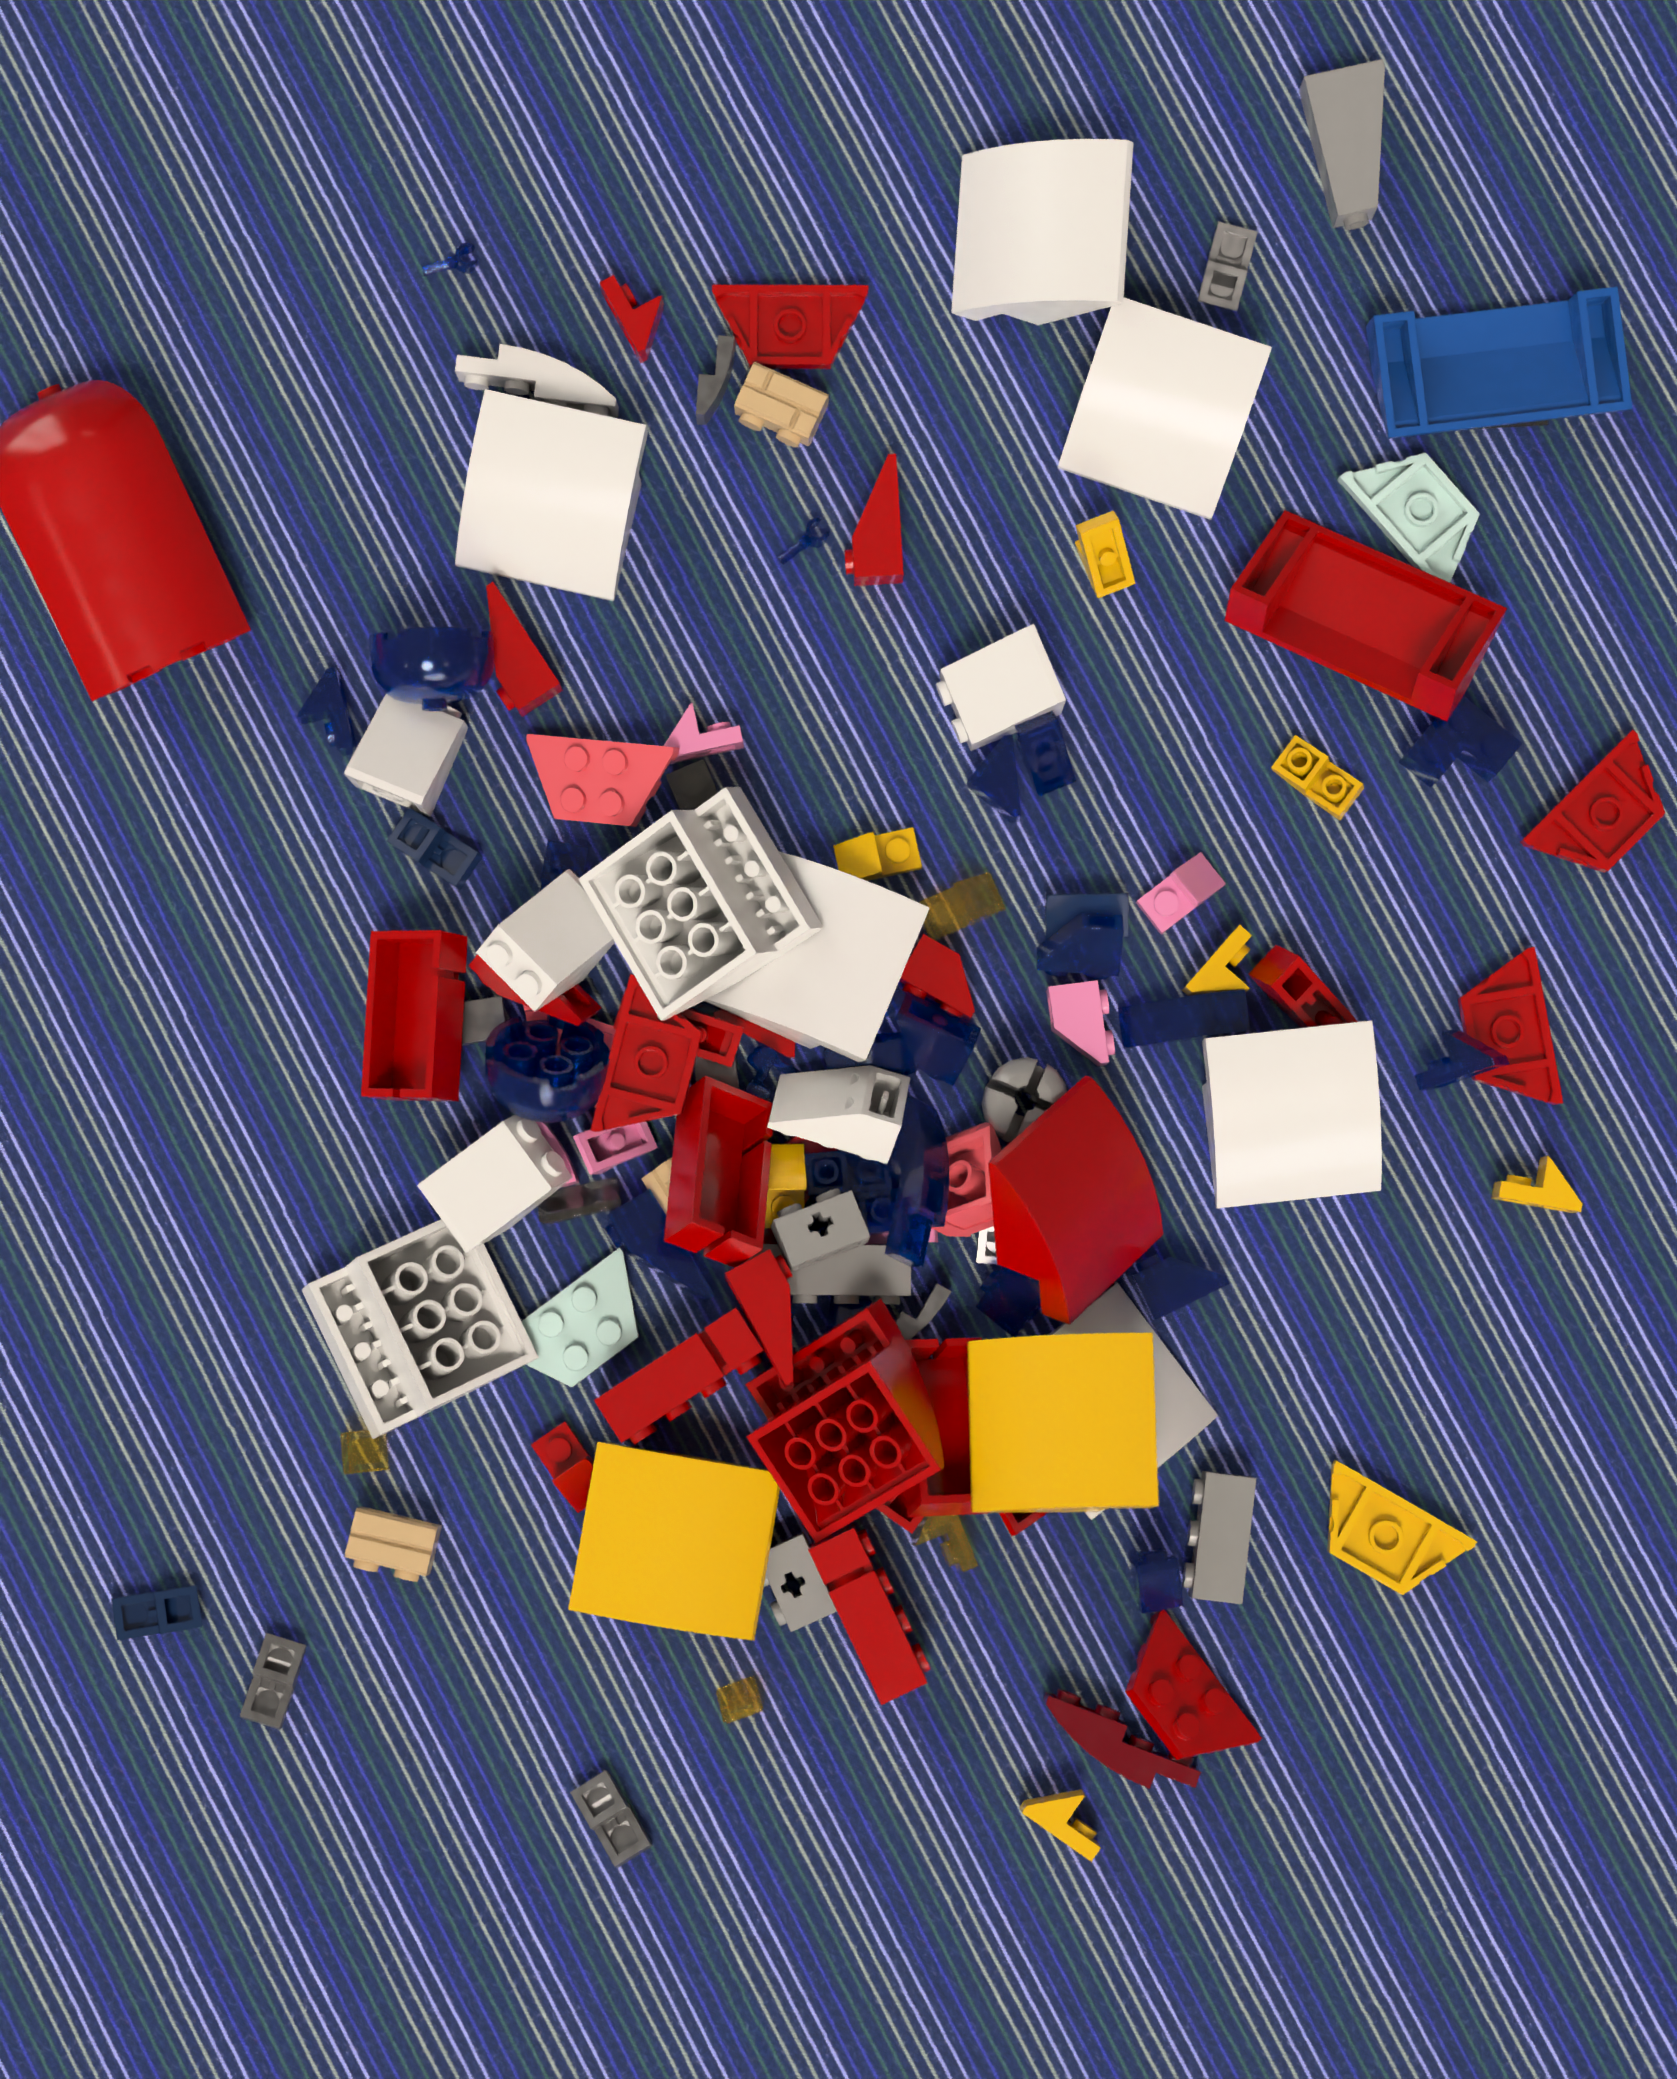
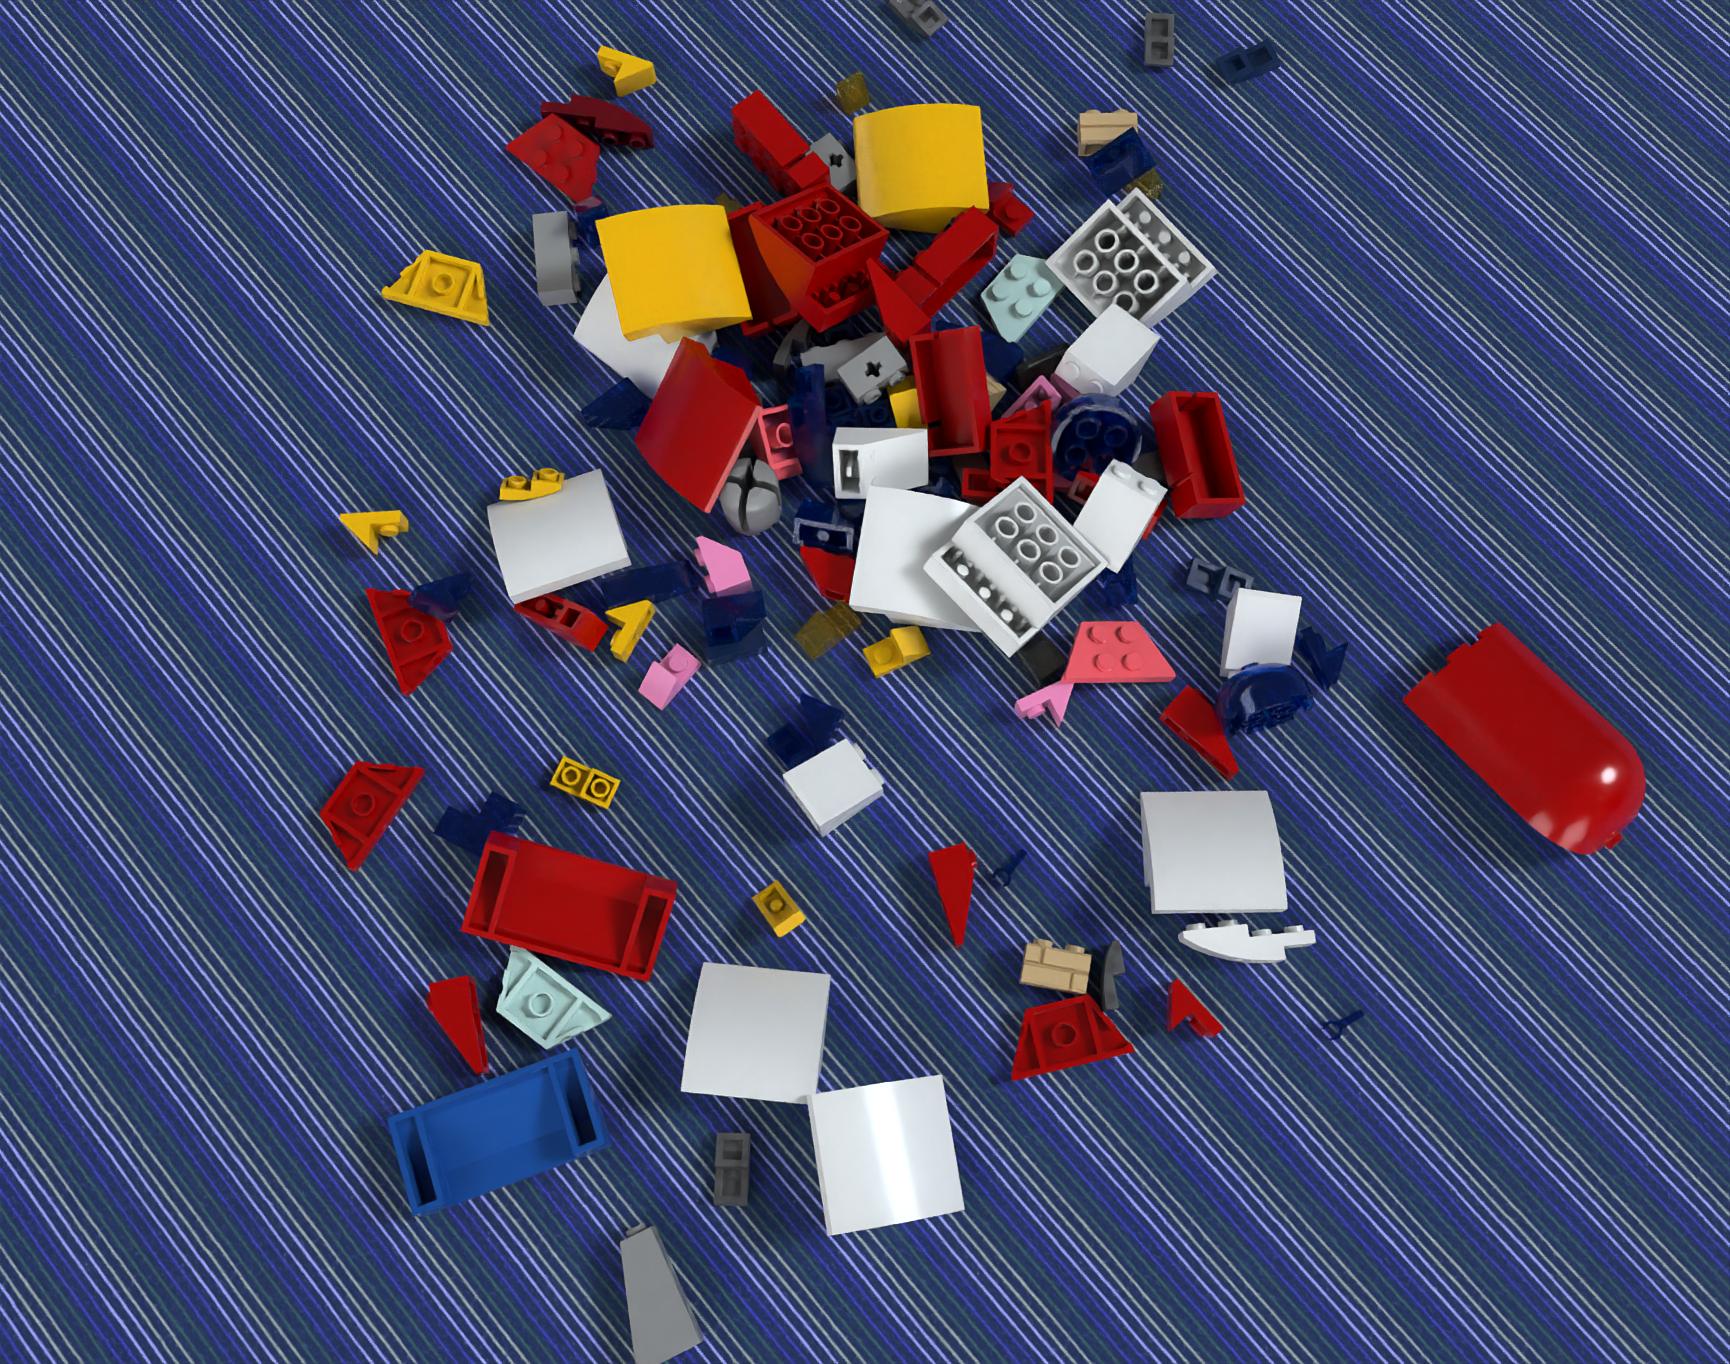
camera: 170 degrees right, 10 degrees down
none -> red slope [426,975,490,1075]
none -> yellow slope [499,468,565,500]
none -> clear blue brick [1084,127,1157,198]

